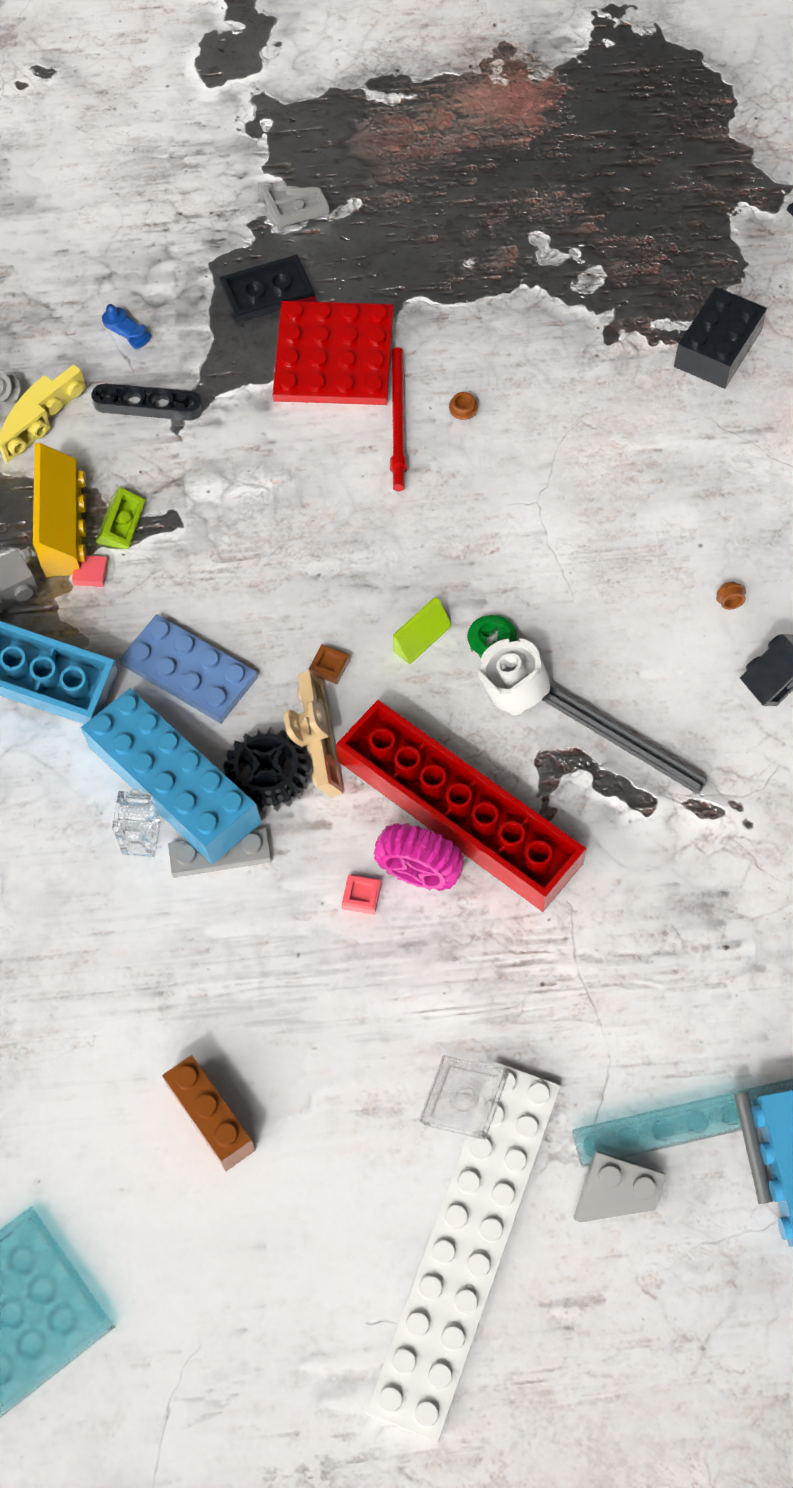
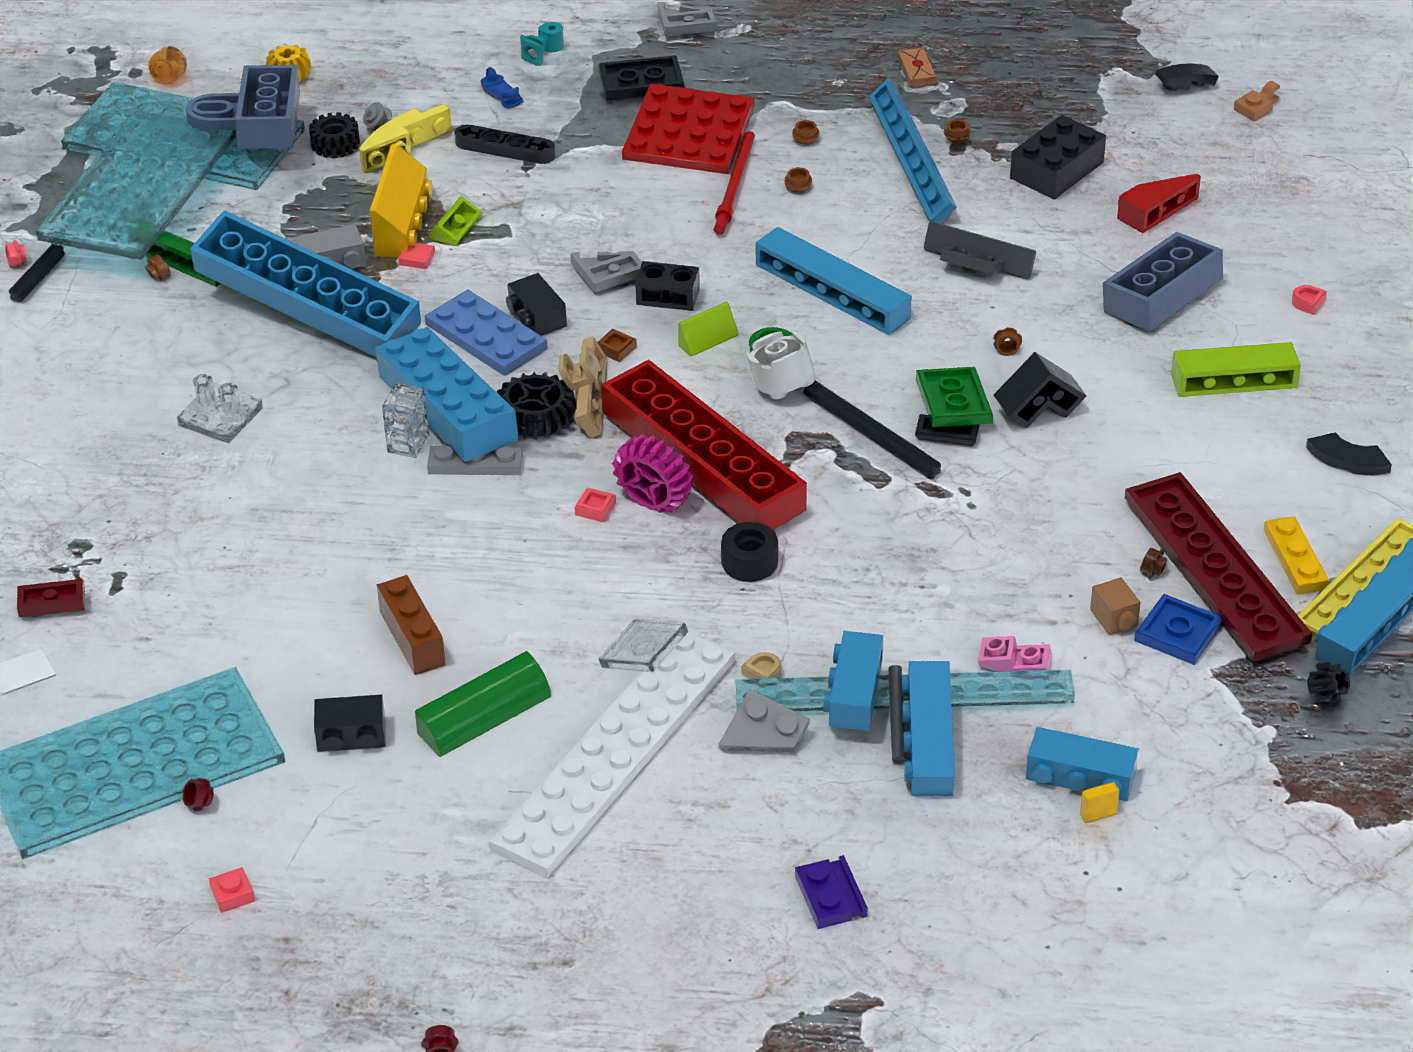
camera: 10 degrees right, 20 degrees down
none -> dark red plate [182,778,214,812]
none -> black brick [314,694,386,752]
none -> green brick [415,651,551,757]
none -> black brick [506,273,567,336]
none -> teal leg [520,22,564,66]
none -> light grey wing [570,251,642,292]
none -> black brick [635,261,700,311]
none -> black tyre [721,522,778,582]
none -> tan tile [741,652,781,689]
none -> dark azure brick [755,227,912,335]
none -> dark orange plate [792,120,820,144]
none -> dark purple plate [795,855,868,929]
none -> dark azure brick [823,631,884,731]
none -> dark azure plate [869,78,957,223]
none -> nougat tile [897,48,936,88]
none -> black tile [915,414,980,446]
none -> green tile [916,367,993,427]
none -> dark grey bracket [924,221,1036,278]
none -> dark orange plate [944,119,971,144]

